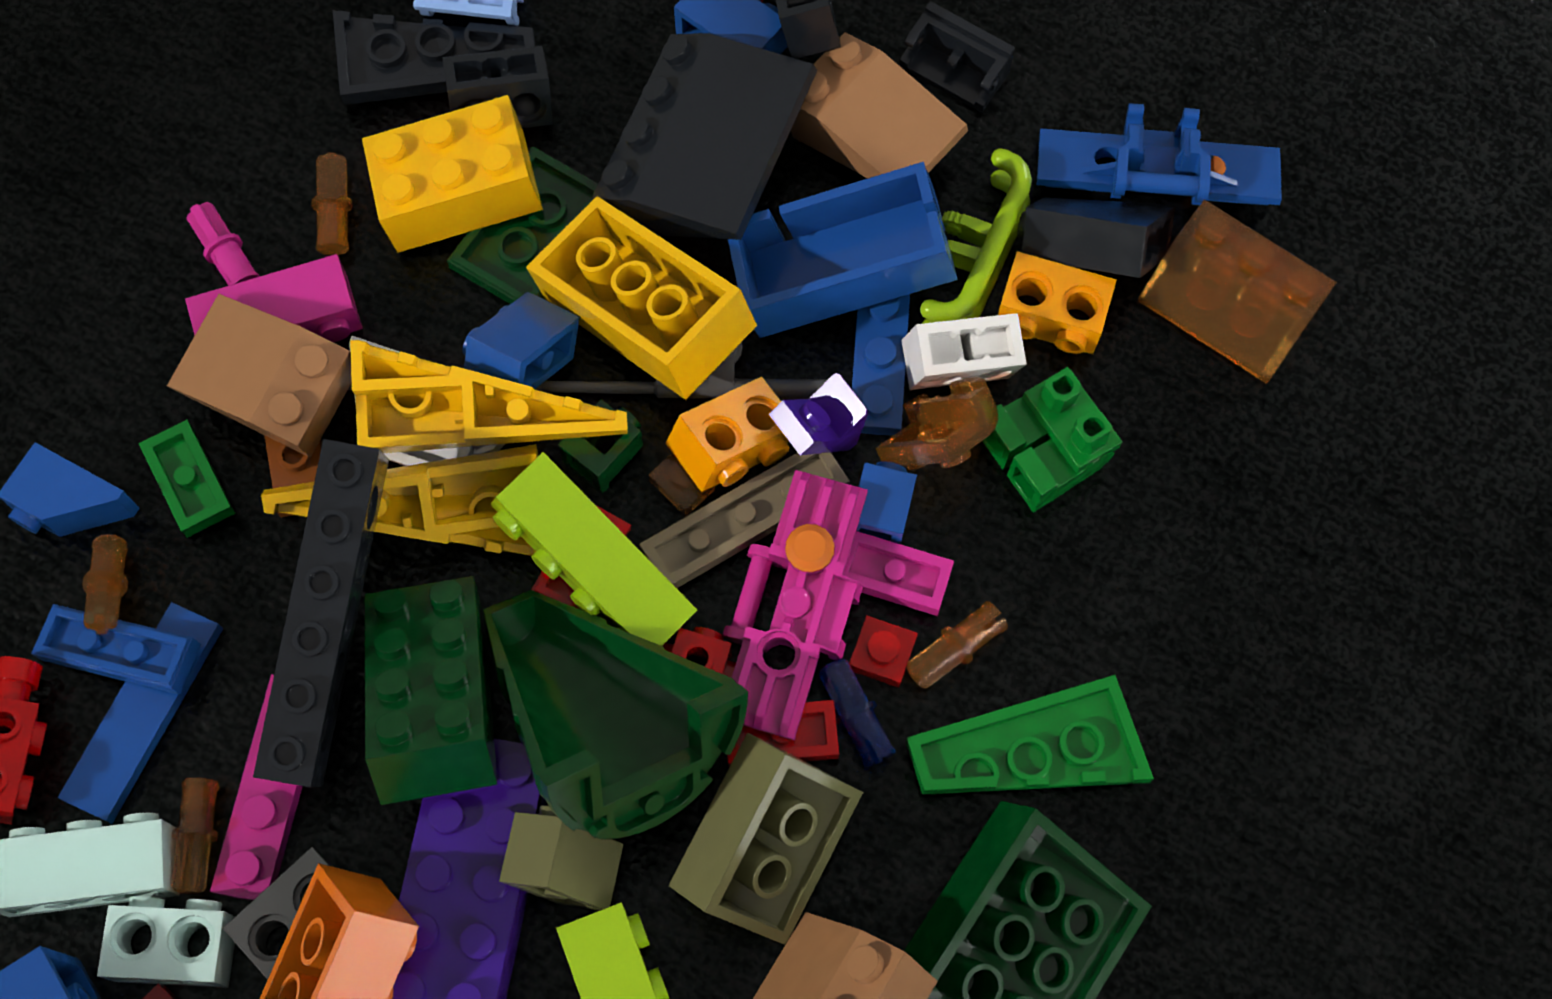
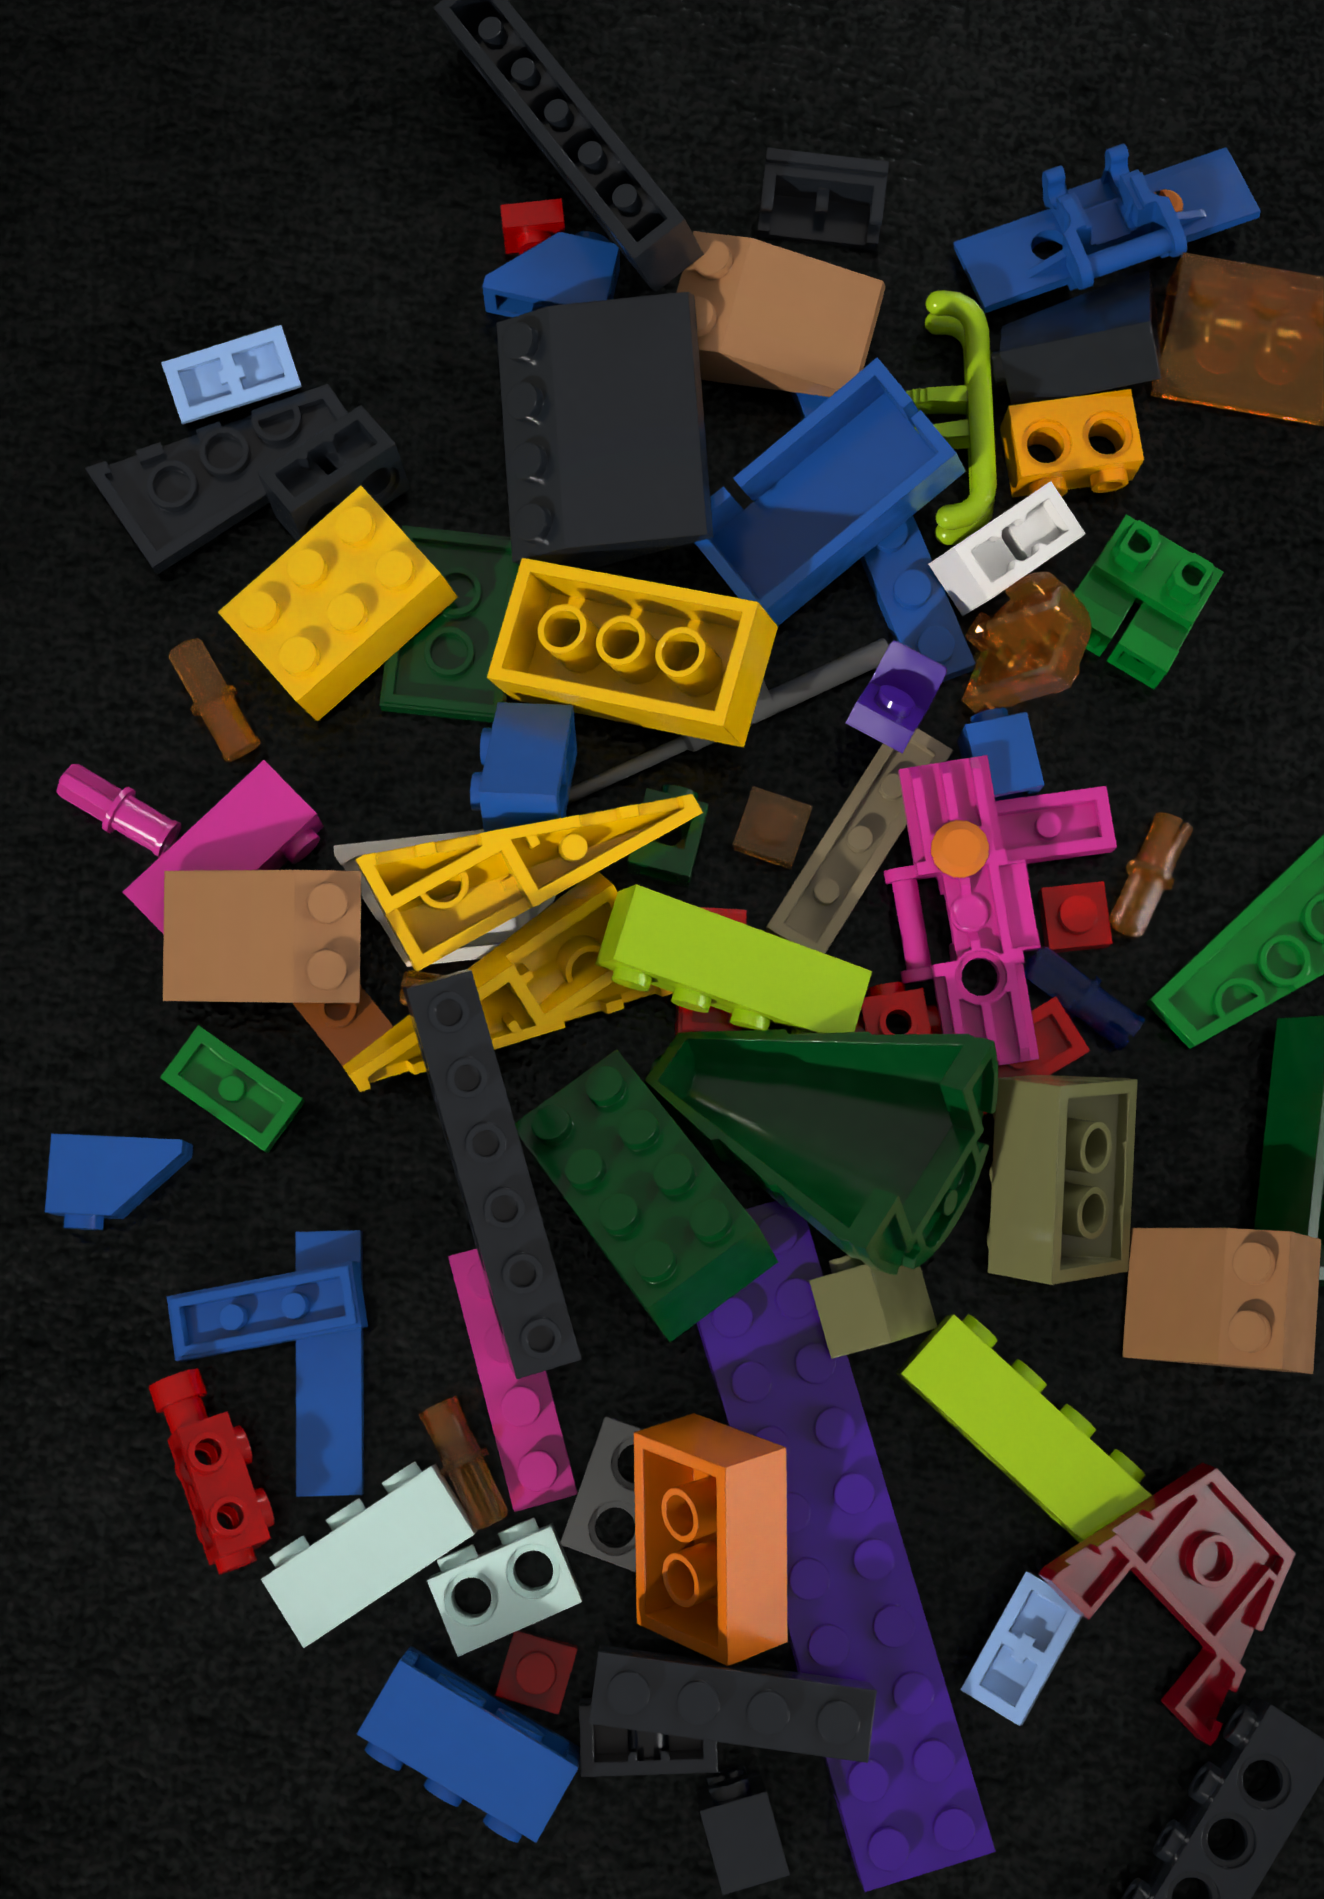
camera: 30 degrees left, 10 degrees up
clear orange axle [82,534,128,635] -> none
light orange brick [665,376,790,492] -> none

